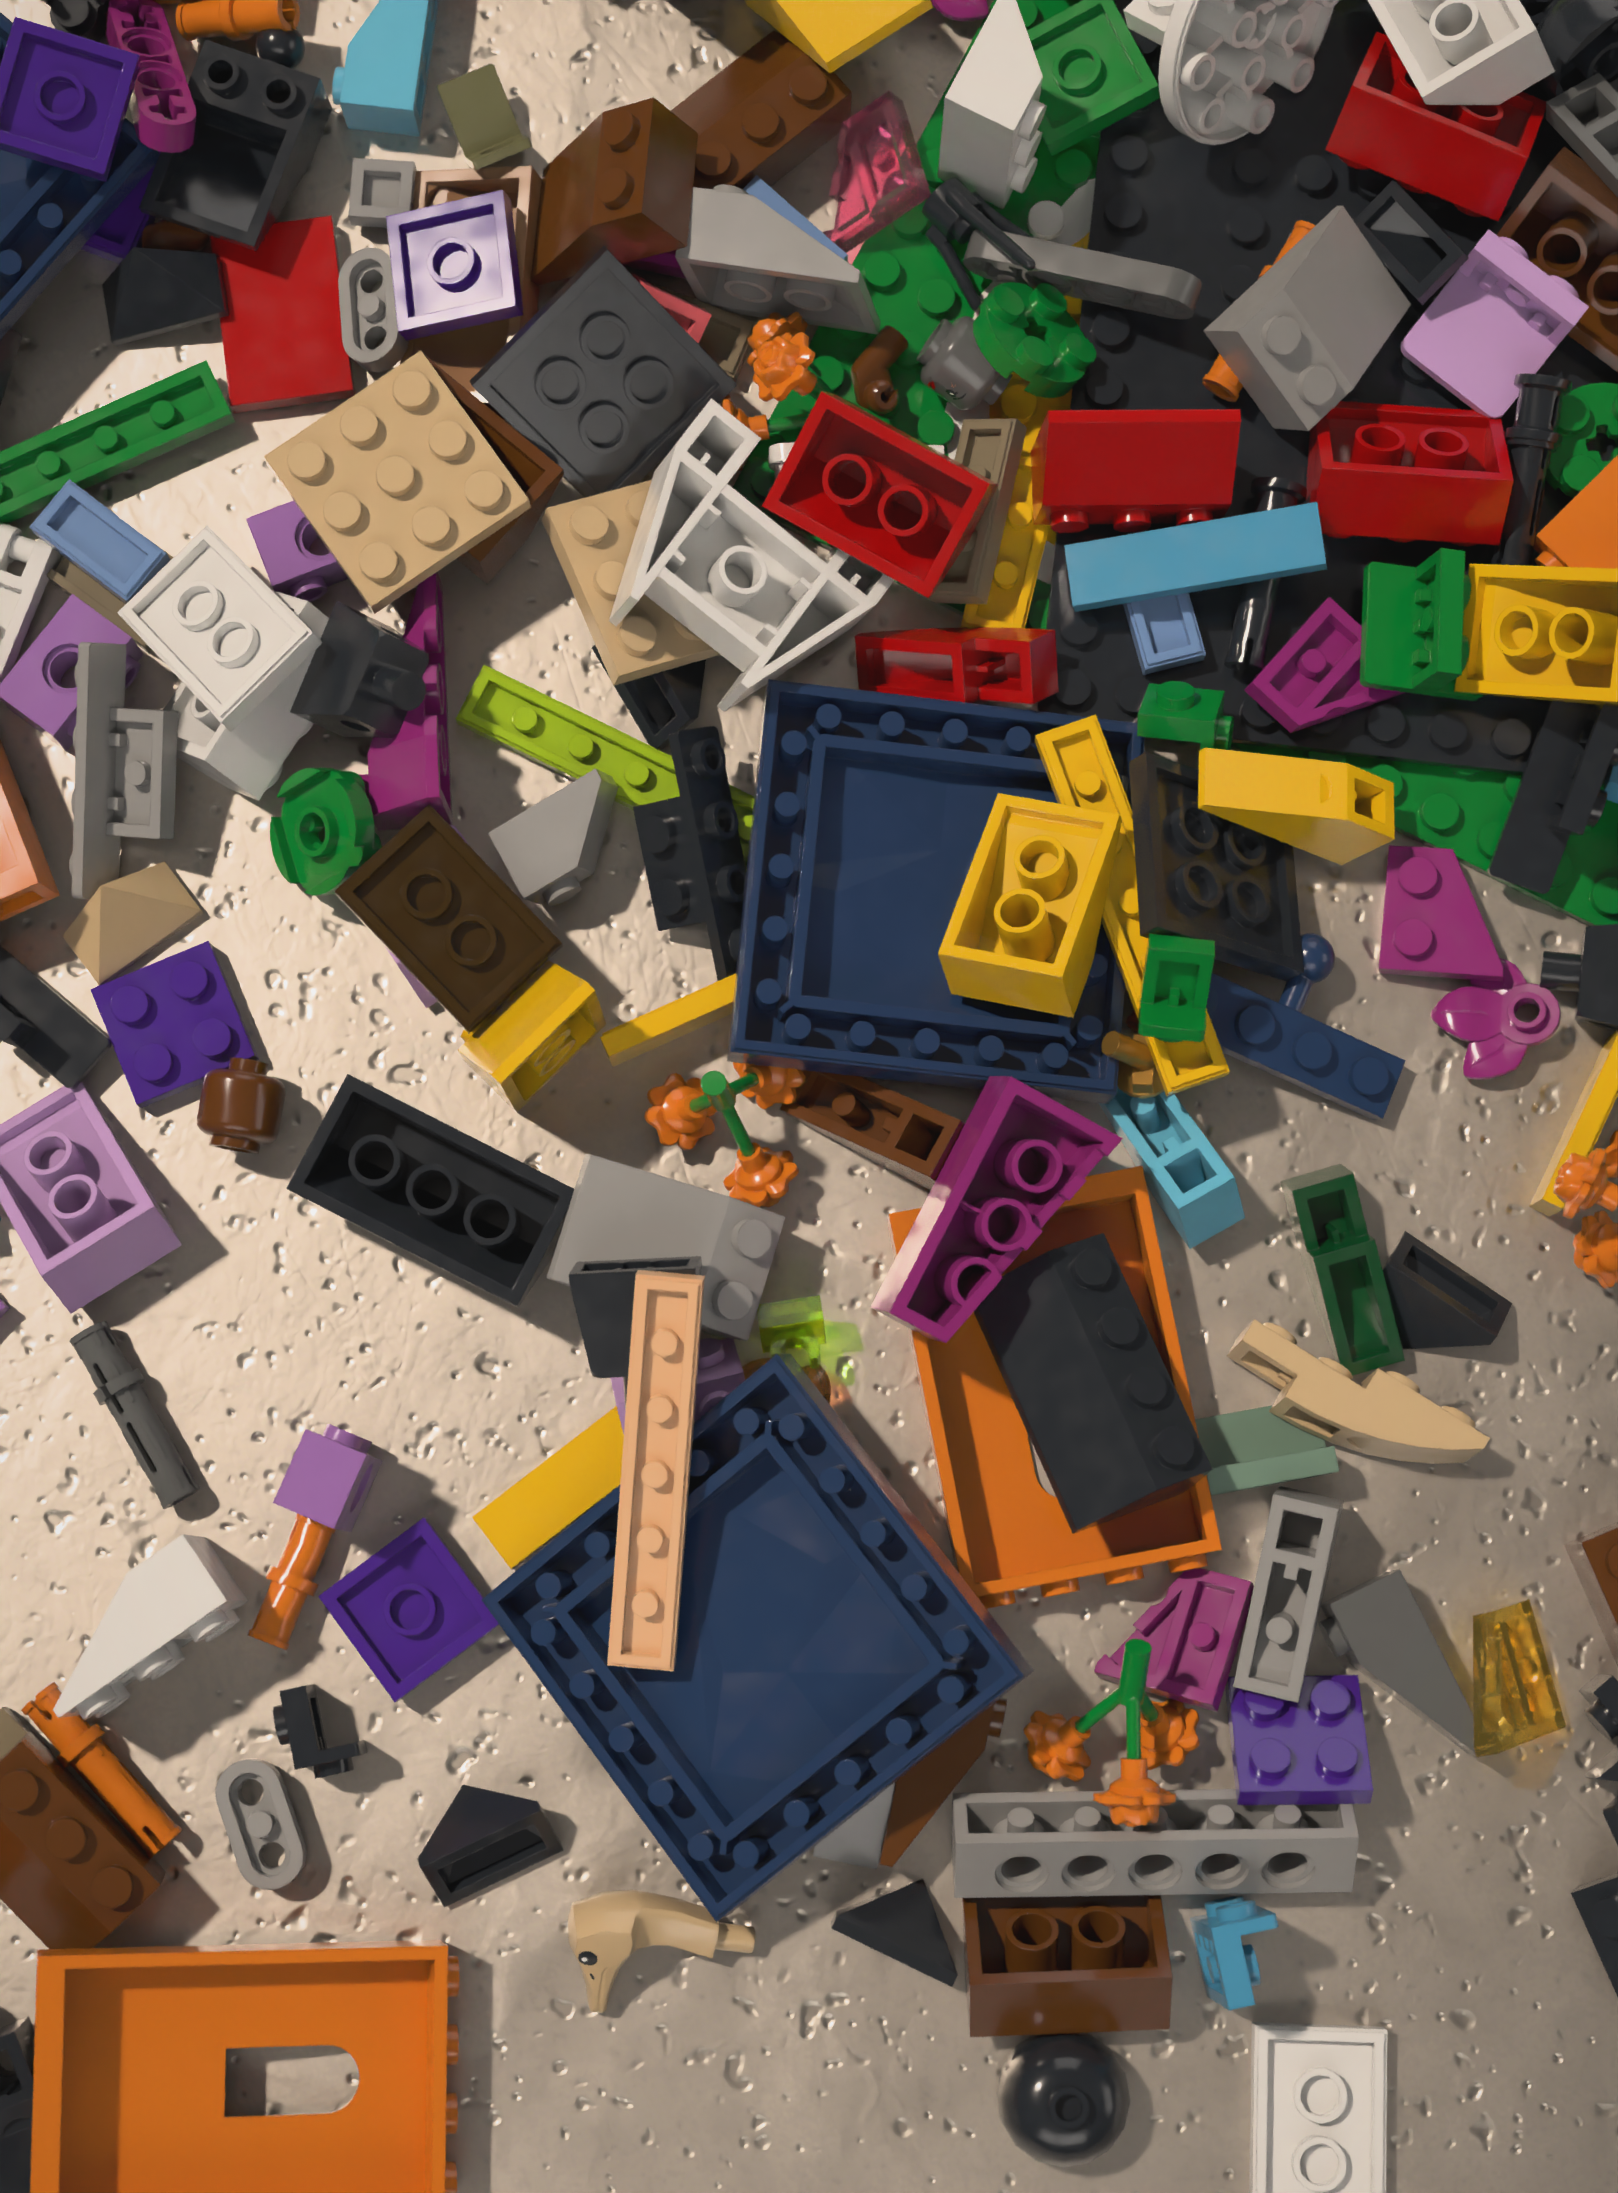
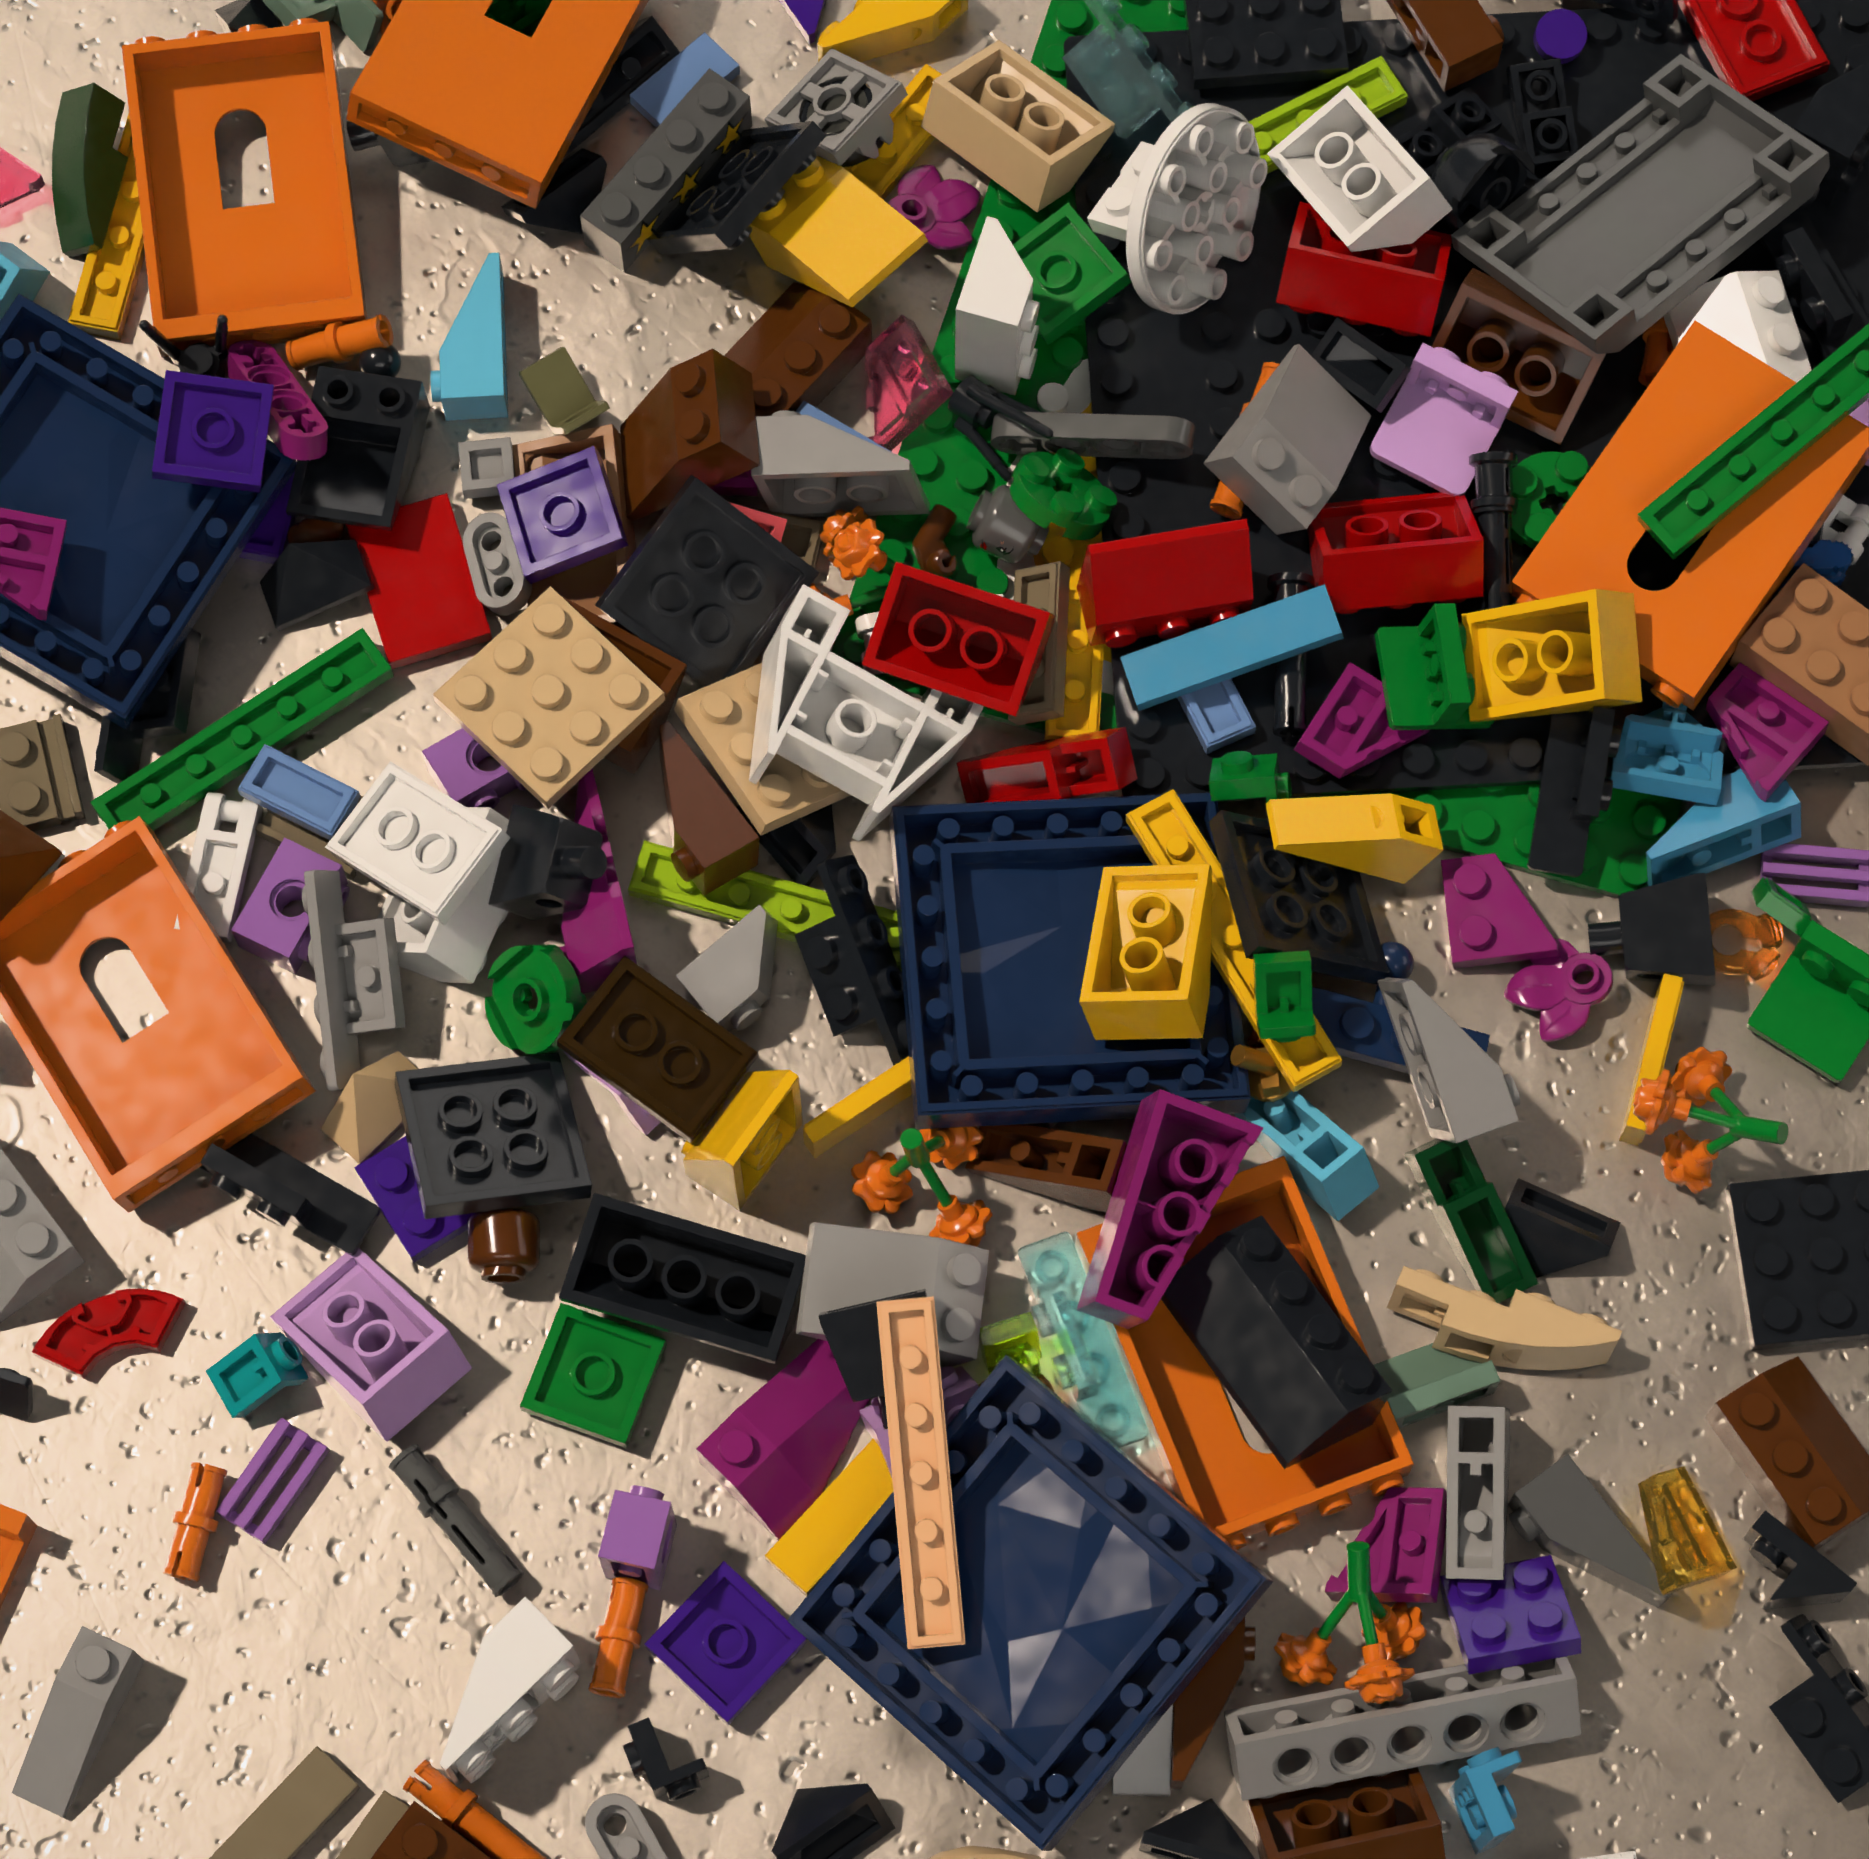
camera: 10 degrees left, 10 degrees down
none -> black plate [394,1052,592,1219]
none -> green plate [520,1303,667,1448]
none -> reddish brown slope [659,721,759,896]
none -> magenta wedge [696,1339,870,1541]
none -> clear light blue bracket [1018,1231,1149,1448]
none -> light grey slope [1378,977,1520,1143]

